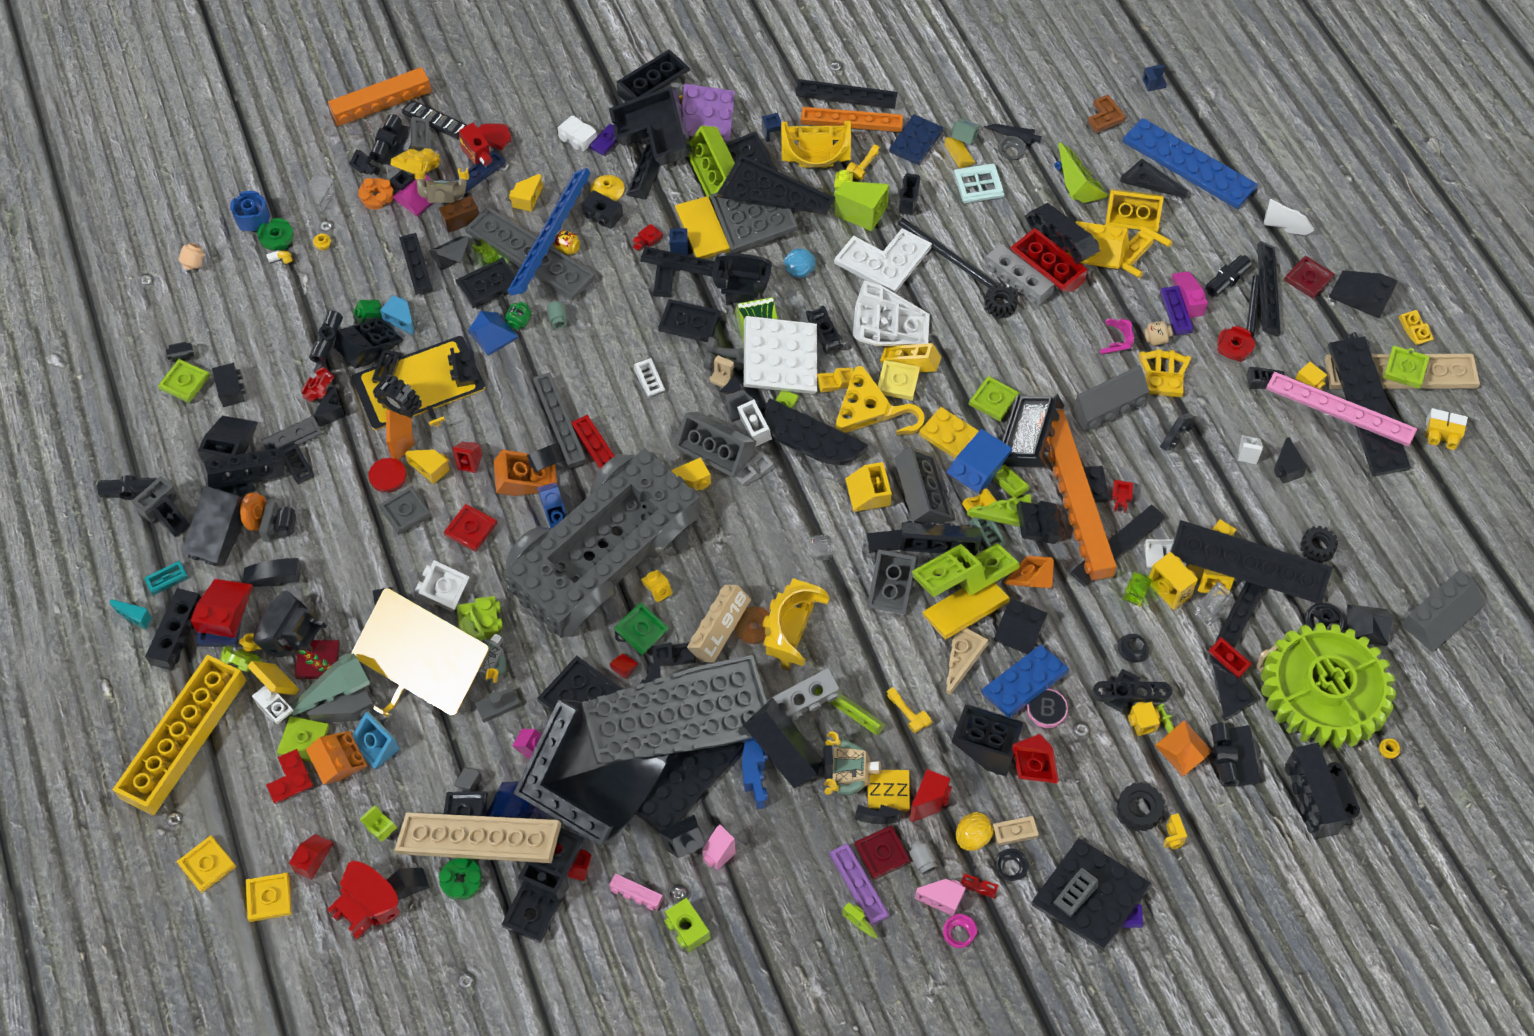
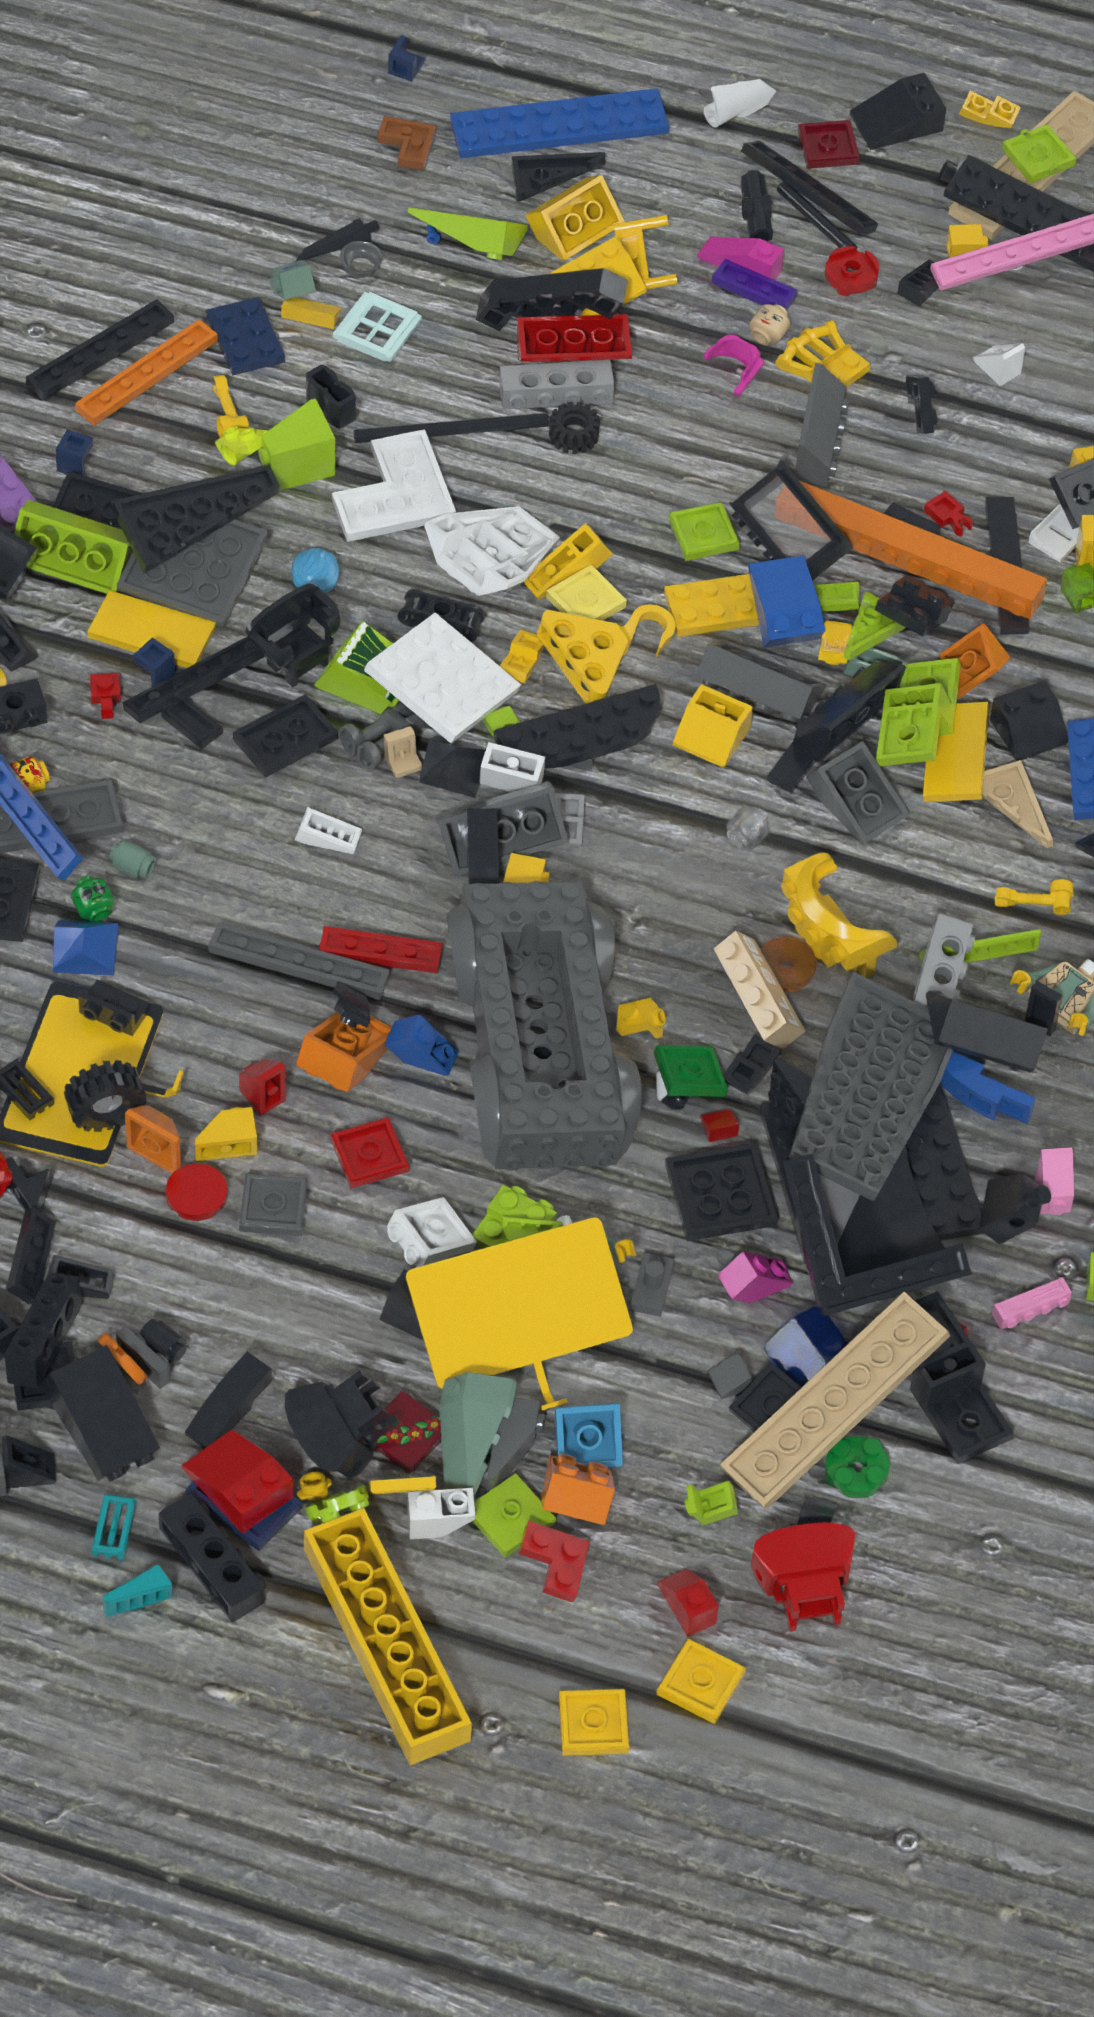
camera: 55 degrees left, 5 degrees down
yellow piece [781,121,851,168] -> none
black slope [1274,437,1307,484] -> none
none -> black slope [467,808,499,884]

